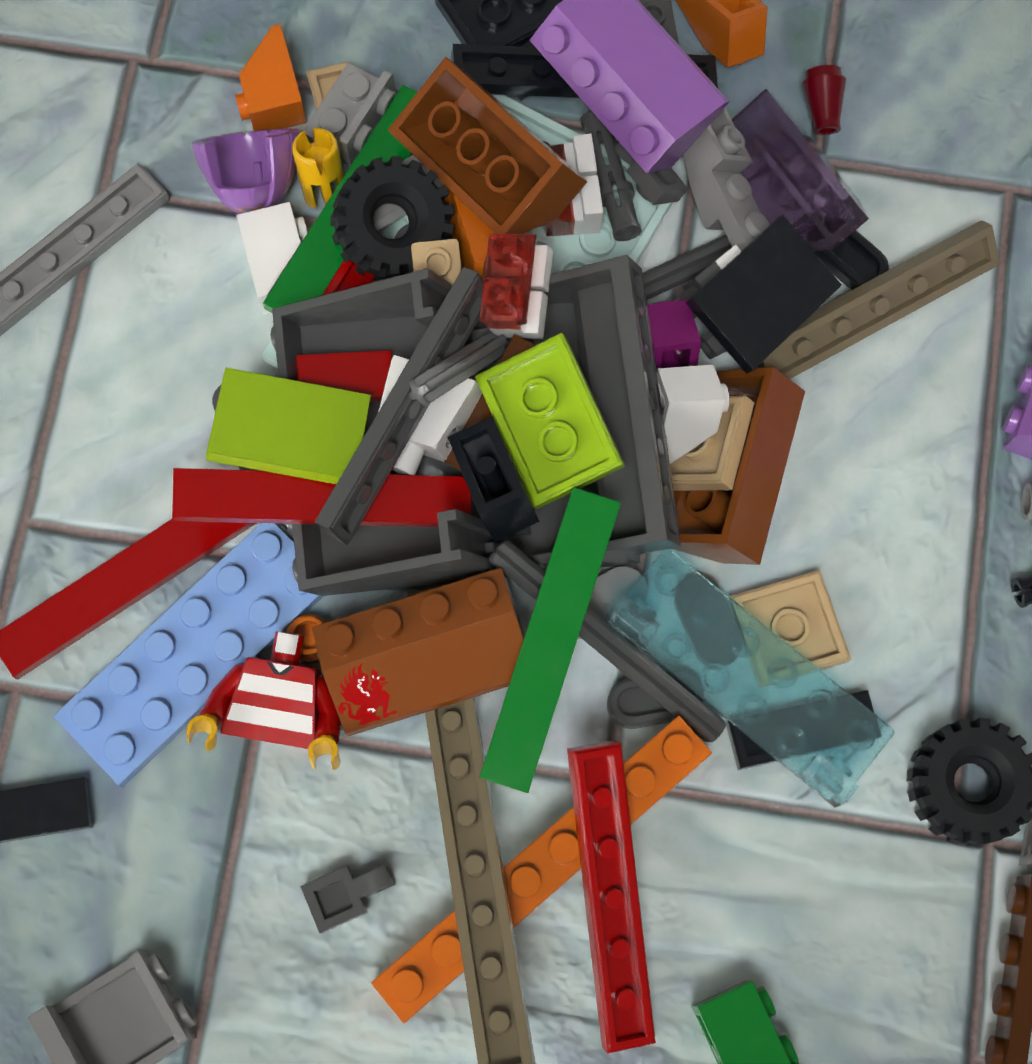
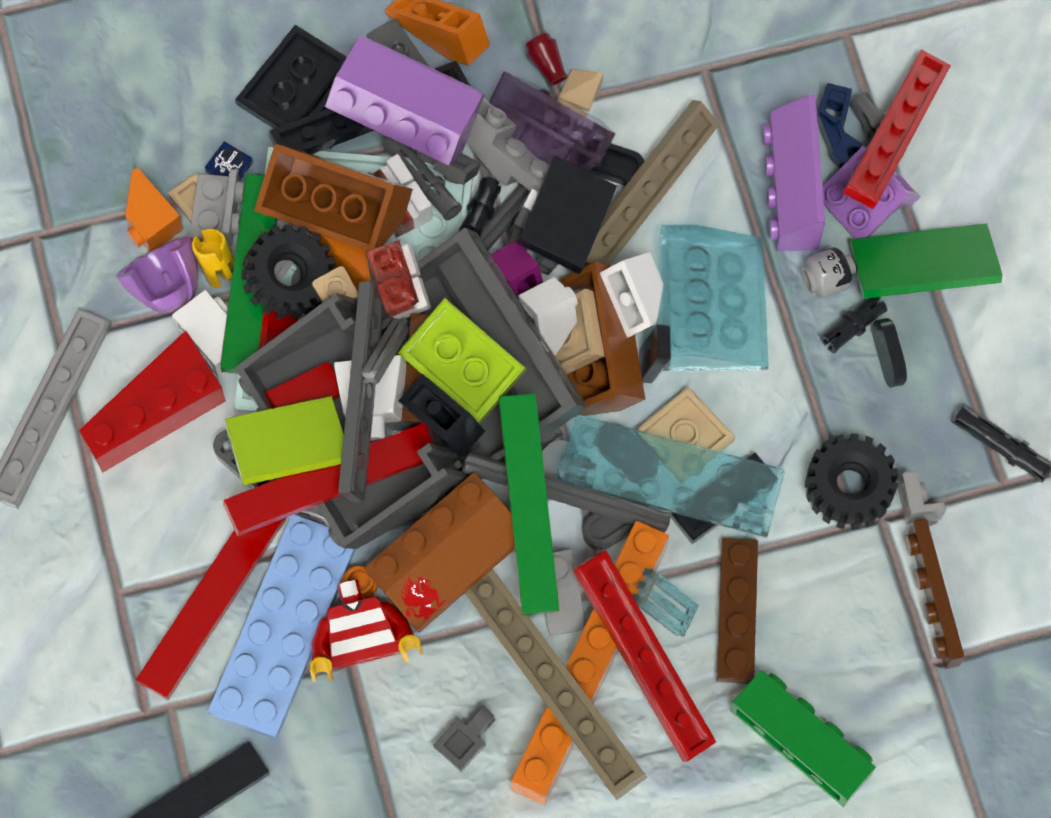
camera: 20 degrees left, 5 degrees down
none -> red wedge [79,331,226,473]
none -> clear blue tile [205,141,253,180]
none -> black pin [459,177,502,237]
none -> light grey slope [545,549,585,637]
none -> tan slope [558,69,603,112]
none -> white slope [600,252,664,338]
none -> clear light blue tile [632,568,699,637]
none -> black tile [639,324,671,383]
none -> clear light blue slope [659,225,769,371]
none -> reddish brown plate [716,538,758,684]

